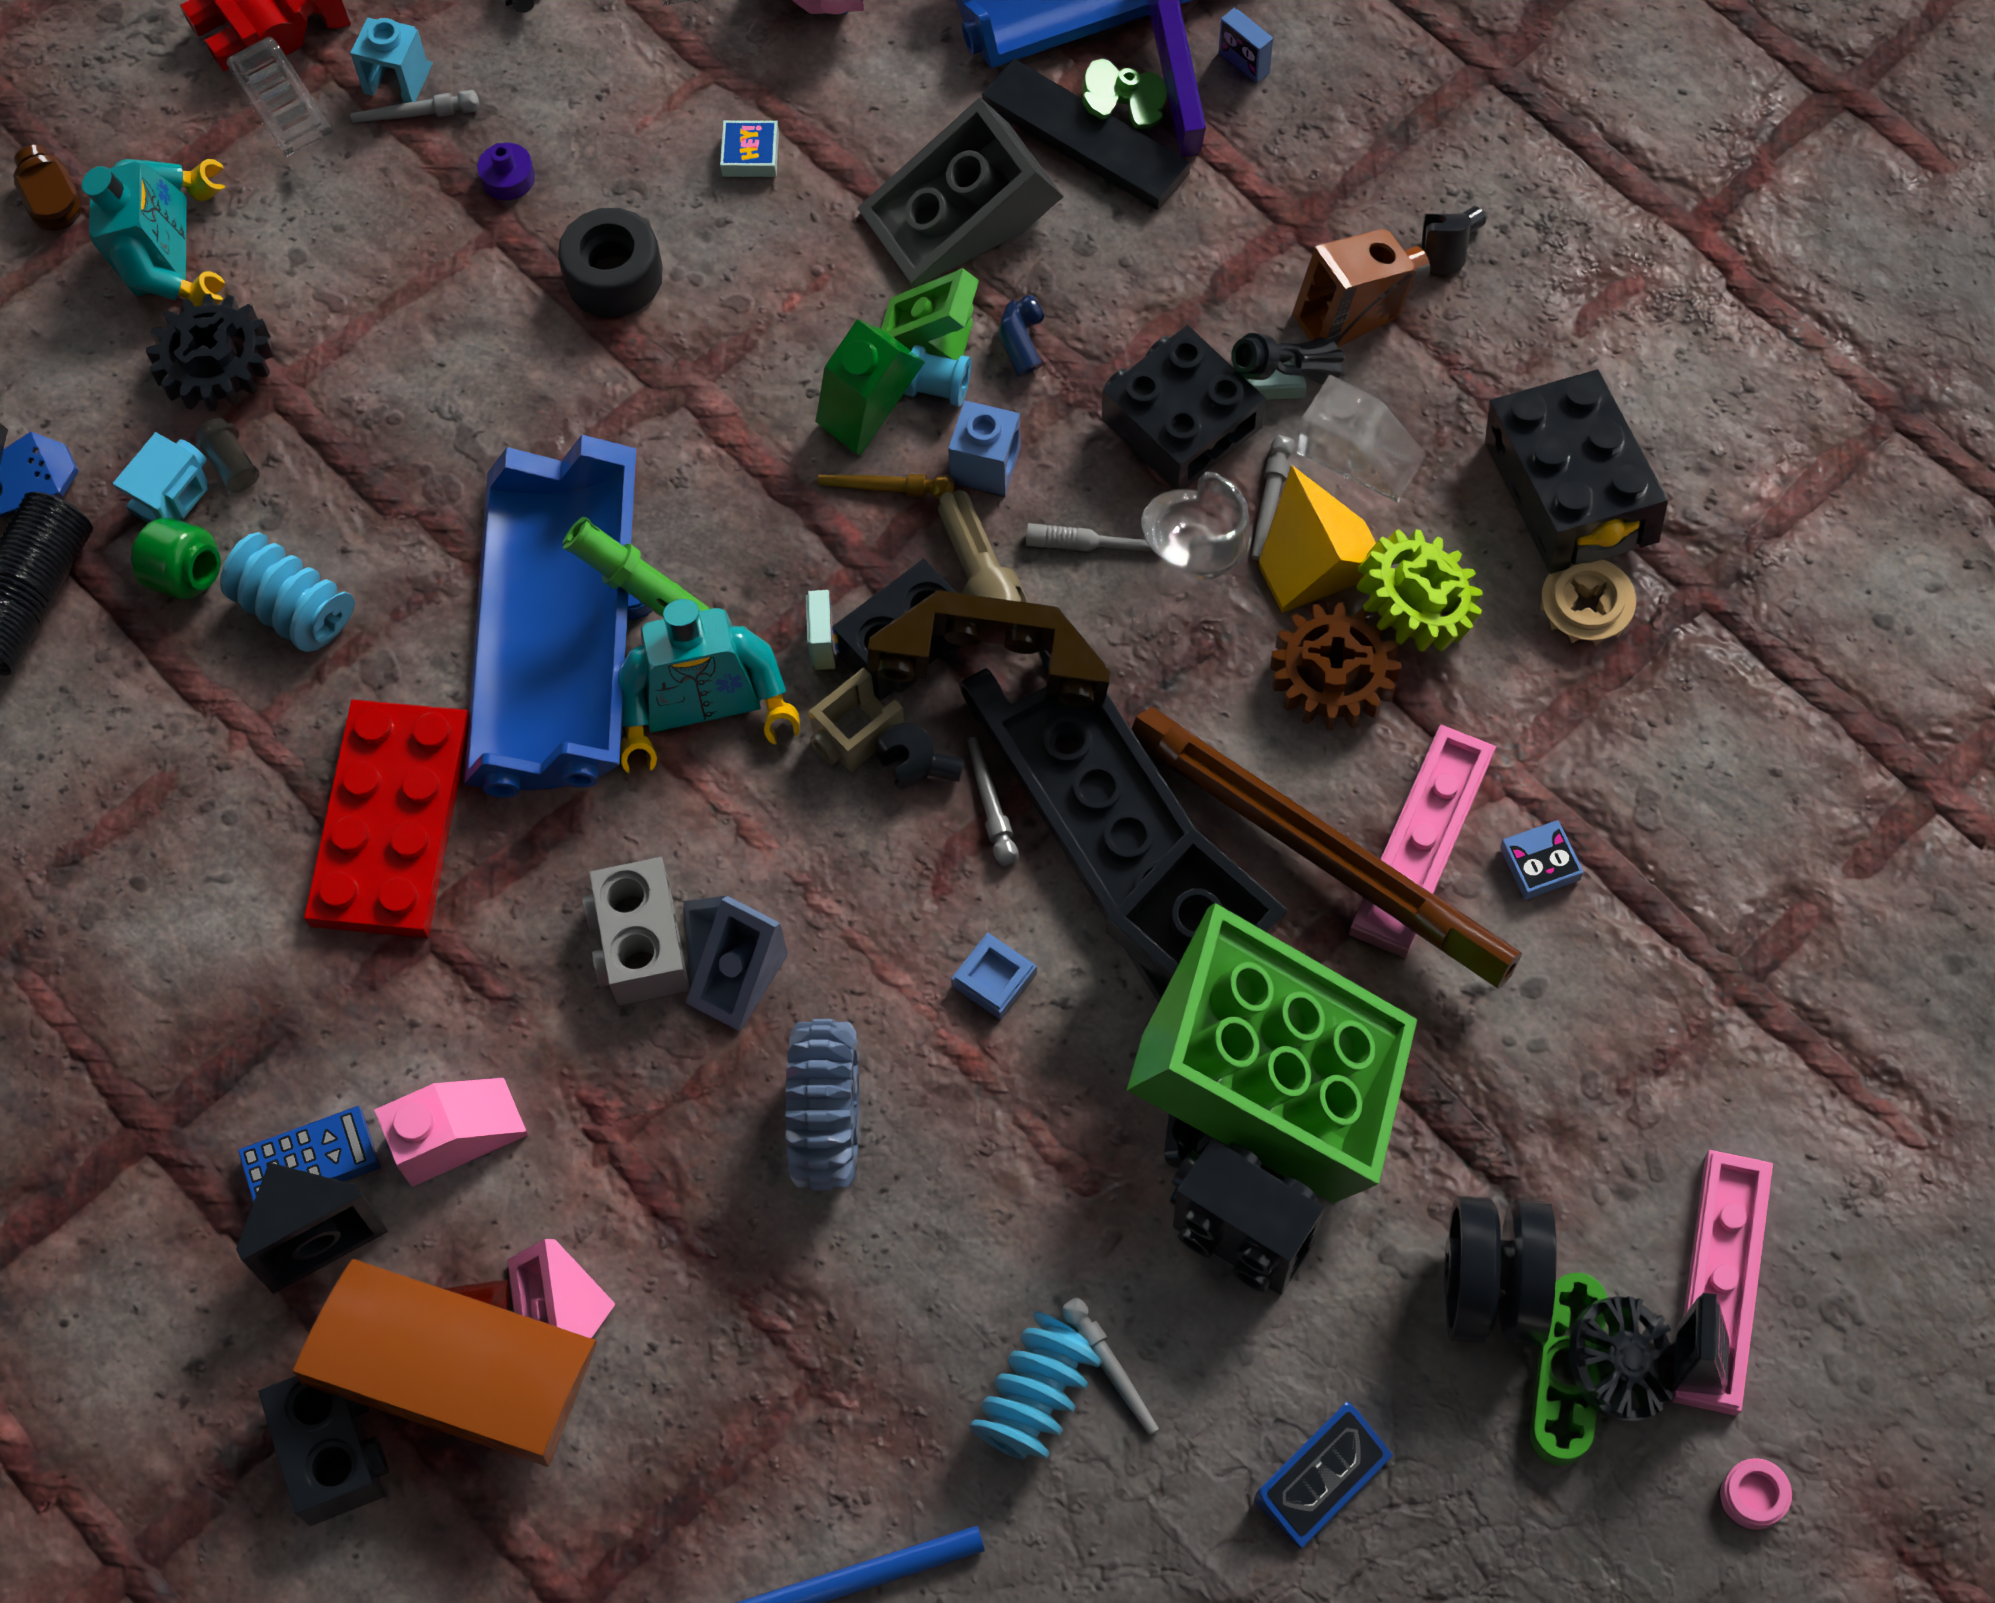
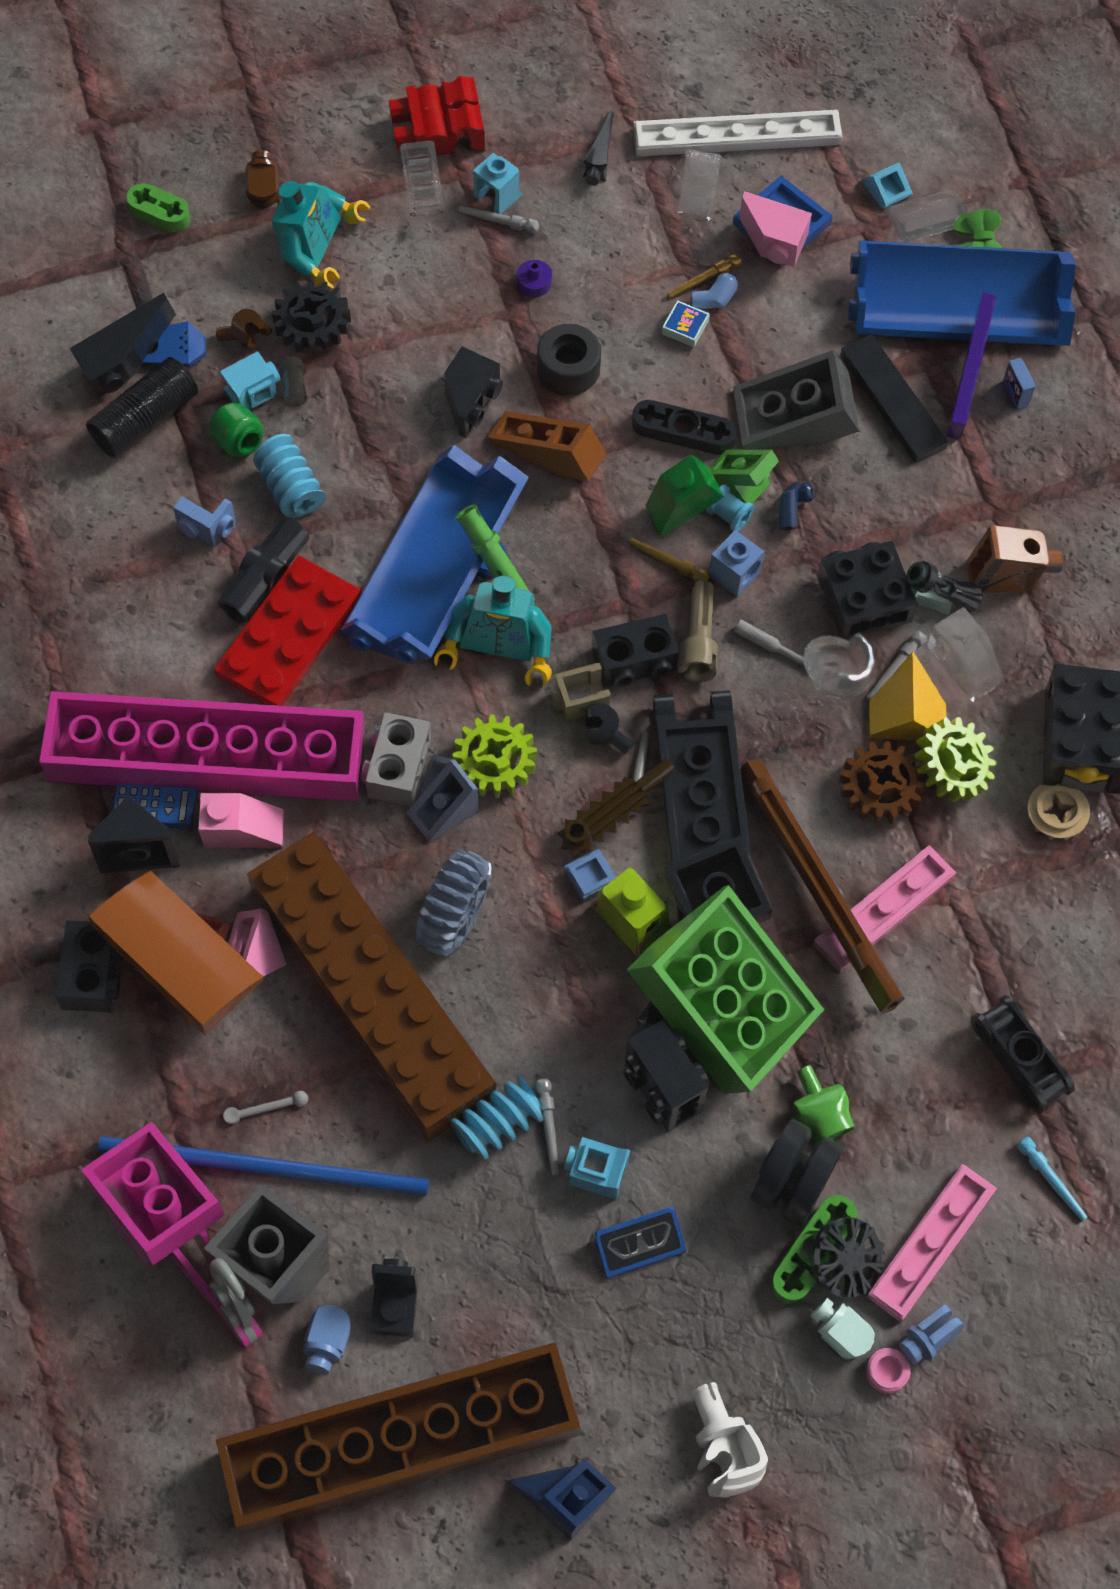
camera: 20 degrees right, 0 degrees up
light aqua tile [806,590,835,670] -> none
dark brown slope [867,590,1111,707] -> none
bright green piece [1081,59,1167,129] -> none
black piece [1422,206,1486,275] -> none
tile [1500,820,1584,900] -> none
black slope [1673,1293,1729,1395] -> none
none -> dark pink brick [39,691,366,802]
none -> medium blue bracket [173,497,236,547]
none -> reddish brown piece [216,308,273,350]
none -> black piece [218,517,309,622]
none -> light grey hinge [223,1091,308,1125]
none -> reddish brown brick [247,831,496,1142]
none -> black slope [444,346,503,438]
none -> lime gear [452,714,537,798]
none -> dark orange slope [487,411,607,482]
none -> dark brown piece [557,758,676,857]
none -> medium azure window [564,1137,630,1200]
none -> lime torso [592,867,670,958]
none -> black beam [632,400,736,455]
none -> pearl gold piece [667,253,742,299]
none -> medium blue arm [691,272,738,309]
none -> bright green piece [792,1065,855,1144]
none -> light aqua arm [810,1298,875,1360]
none -> medium blue arm [899,1305,964,1365]
none -> black piece [970,995,1075,1114]
none -> medium azure piece [1017,1137,1087,1221]

